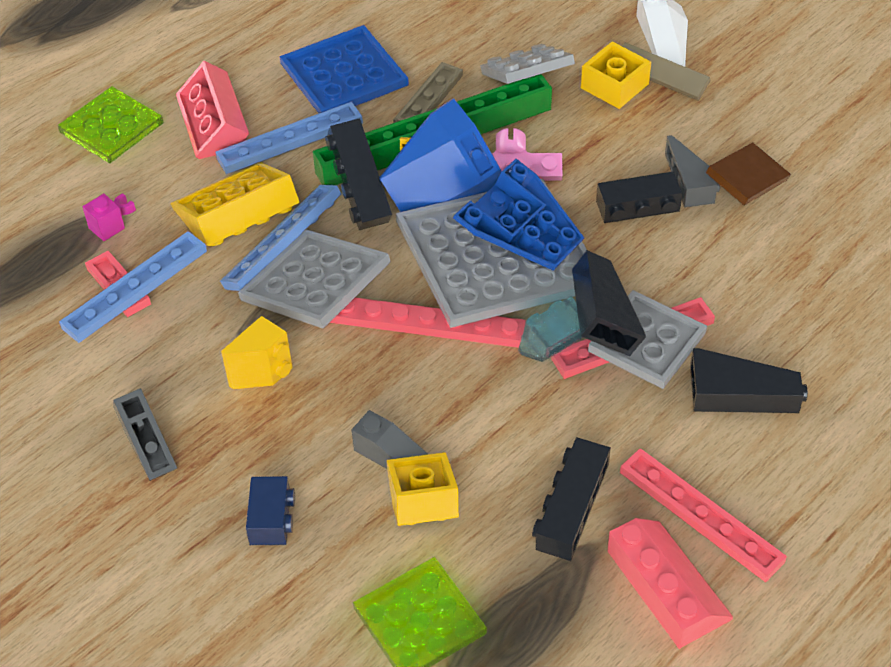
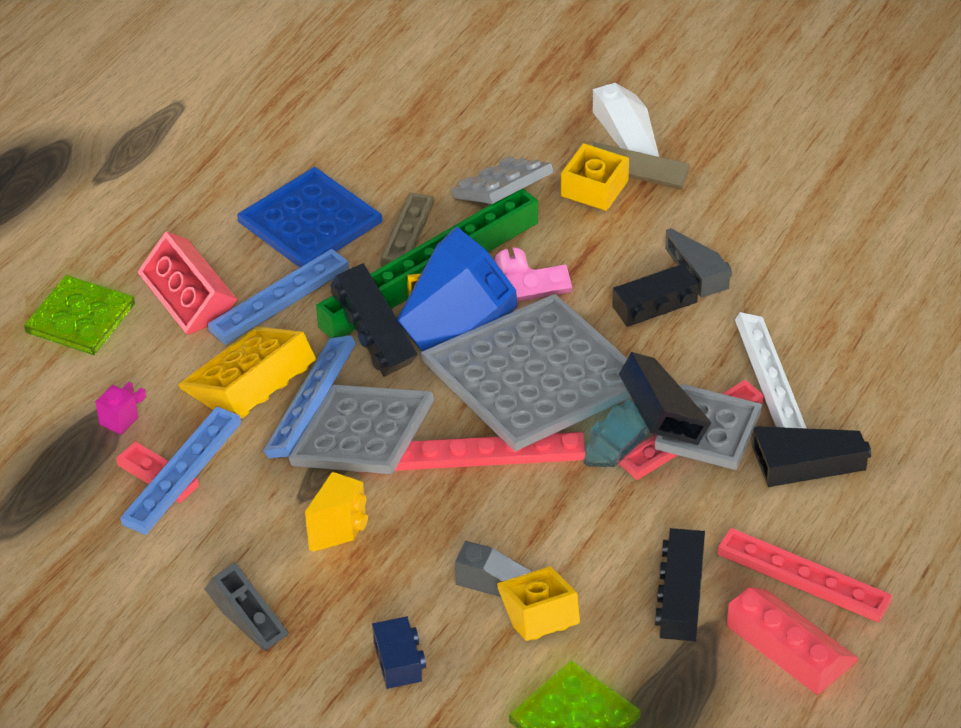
camera: 15 degrees left, 5 degrees down
blue wedge [453,159,584,271] -> none
reddish brown tile [706,142,791,206] -> none
none -> white plate [735,312,806,428]

